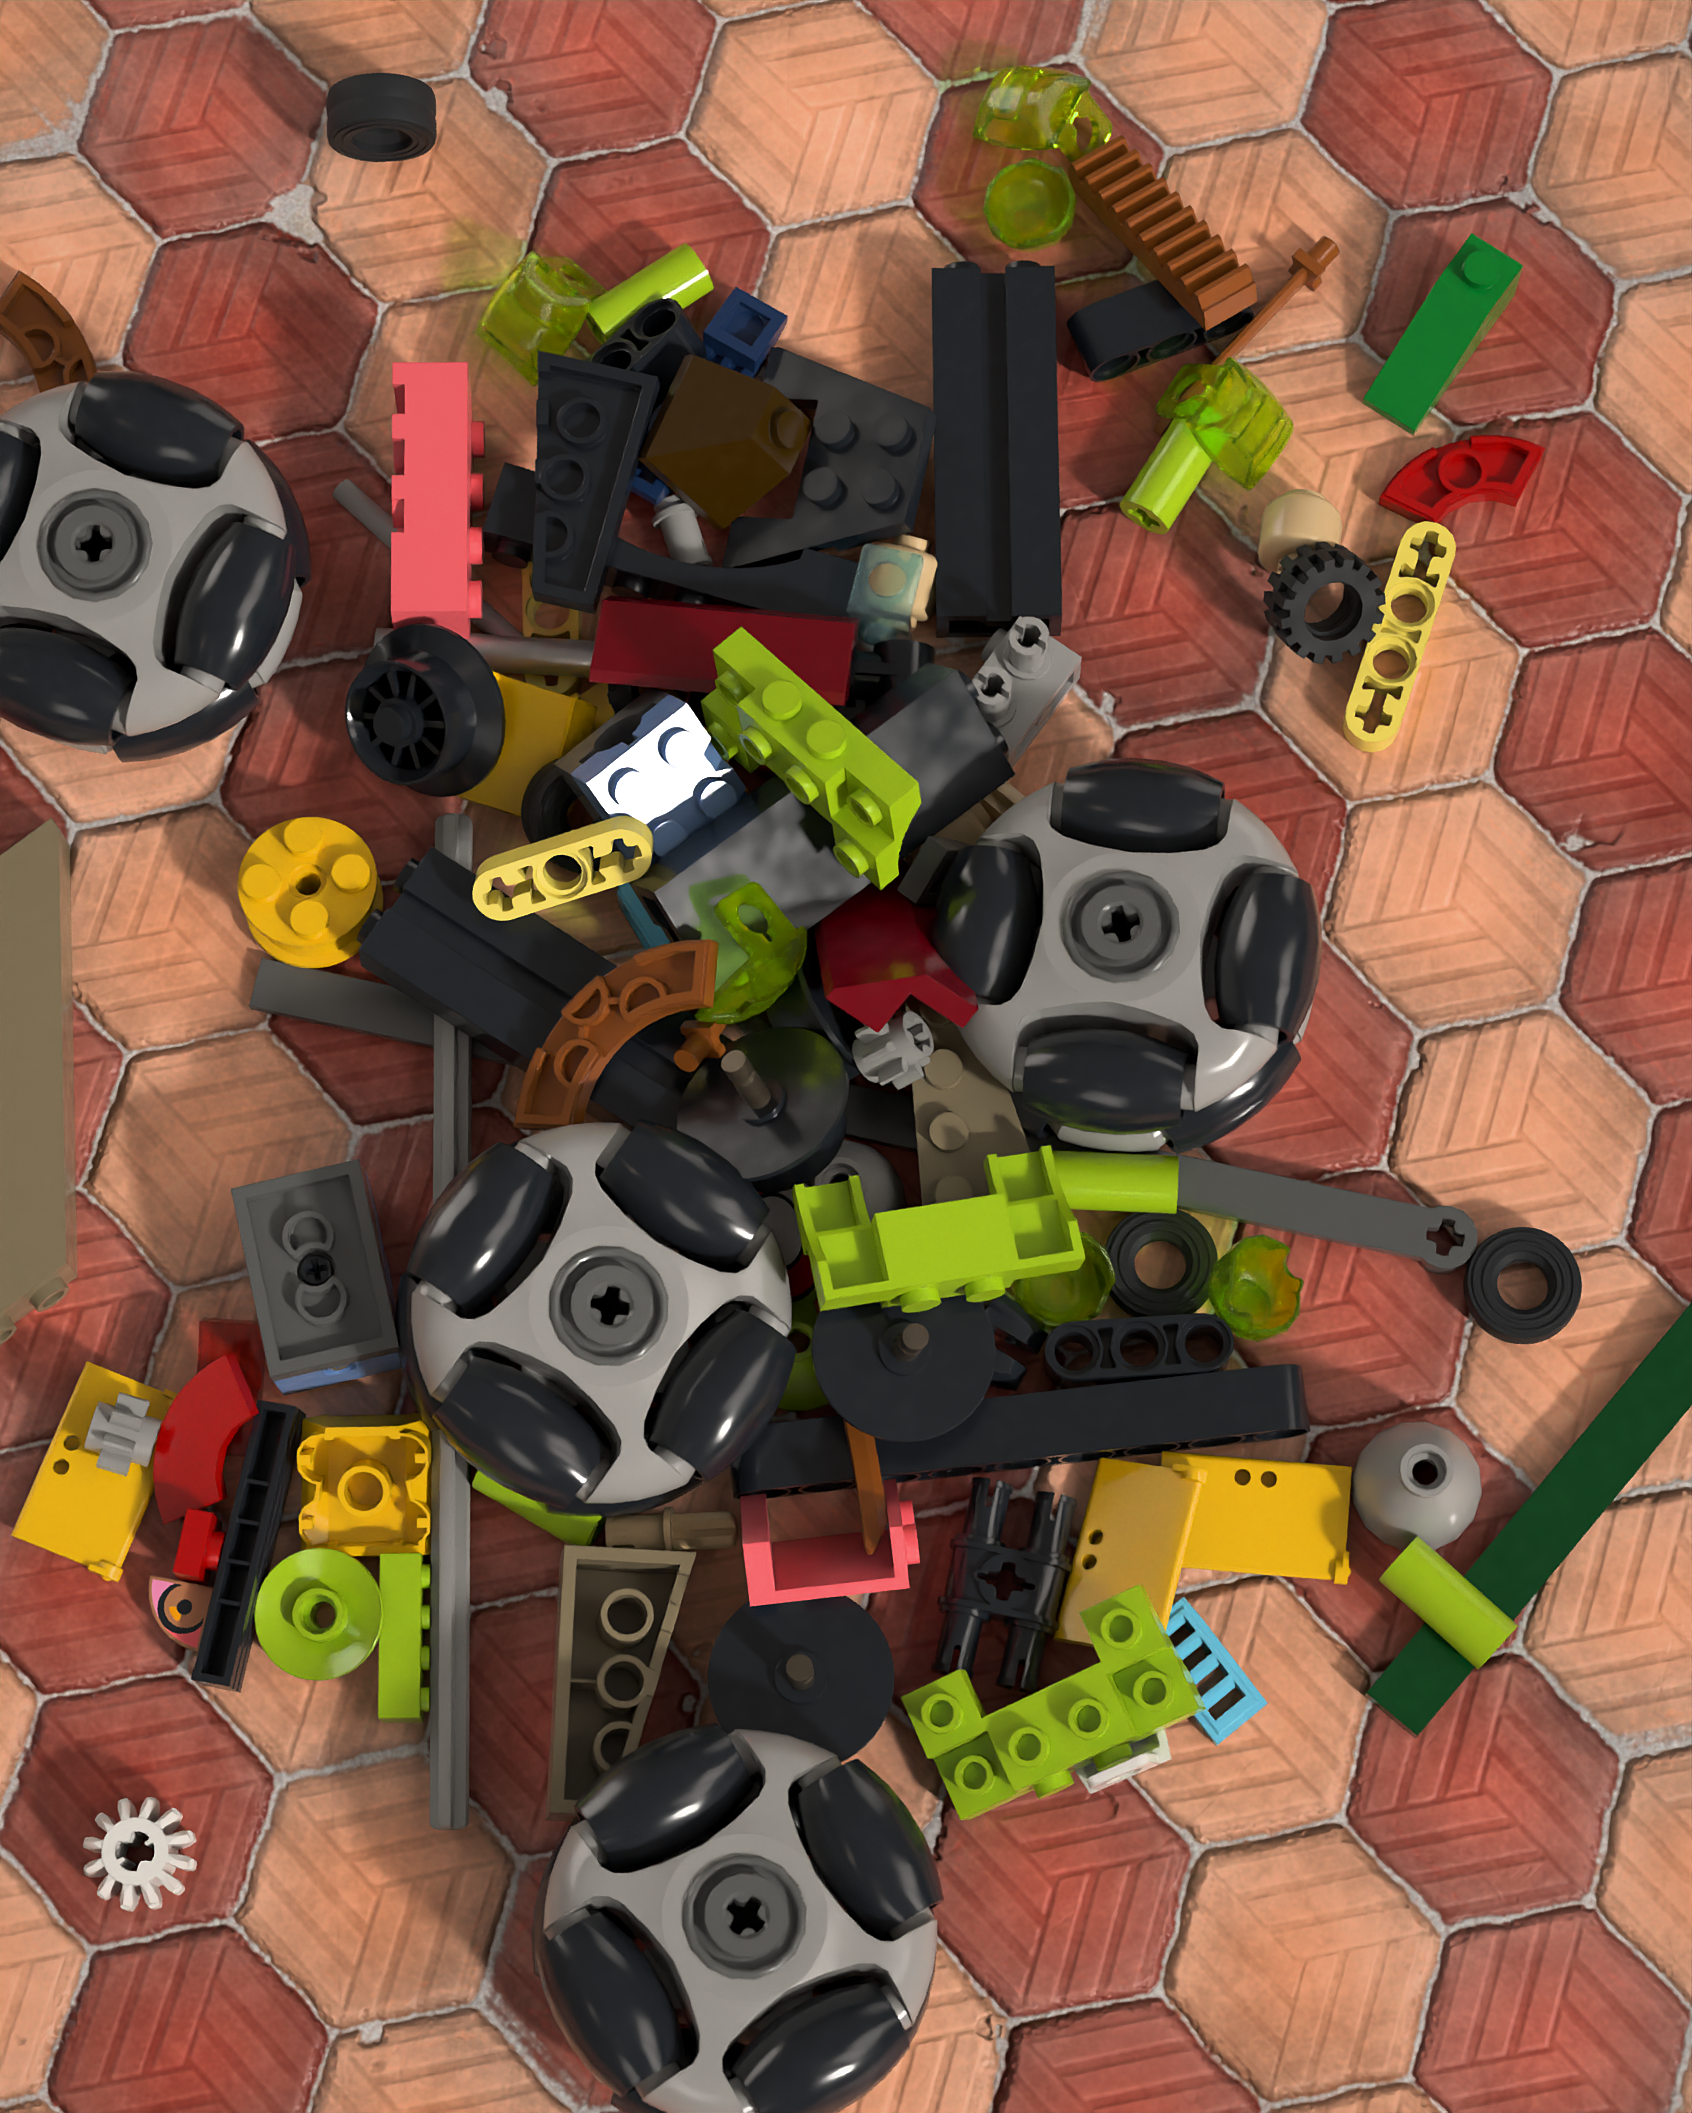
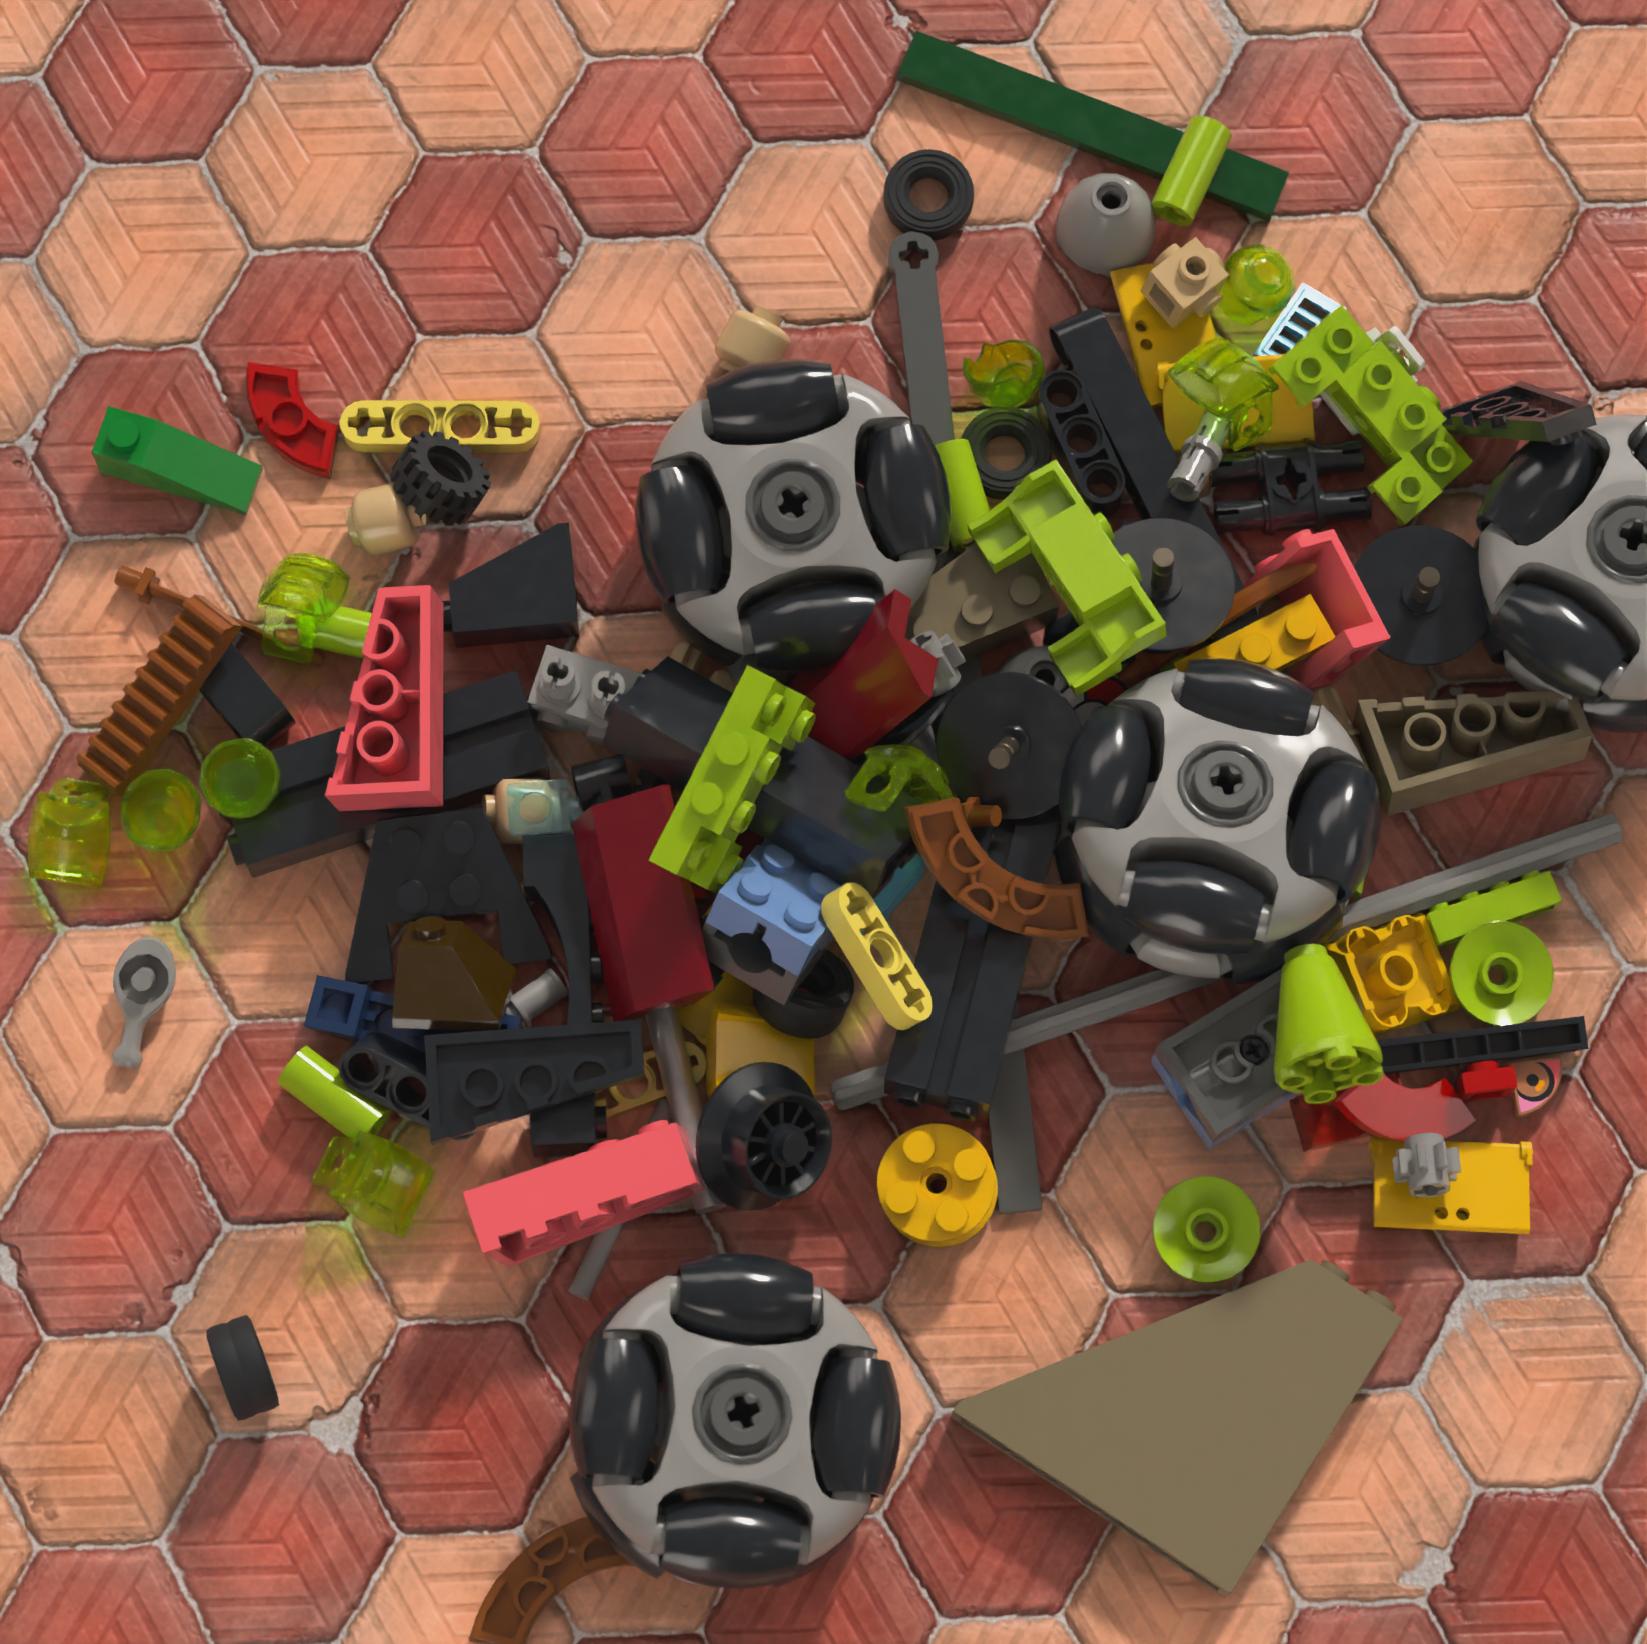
camera: 115 degrees left, 0 degrees up
none -> light grey piece [112,937,176,1070]
none -> clear neon green hair [199,738,281,818]
none -> coral wedge [325,585,443,811]
none -> black slope [442,522,580,648]
none -> tan head [715,305,790,373]
none -> tan brick [1140,237,1229,329]
none -> lime dish [1153,1176,1261,1283]
none -> light grey pin [1167,406,1235,502]
none -> clear neon green piece [1168,337,1279,451]
none -> yellow plate [1172,594,1335,673]
none -> clear neon green hair [1217,244,1295,325]
none -> lime cone [1273,944,1384,1104]
none -> black wing [1439,381,1597,446]

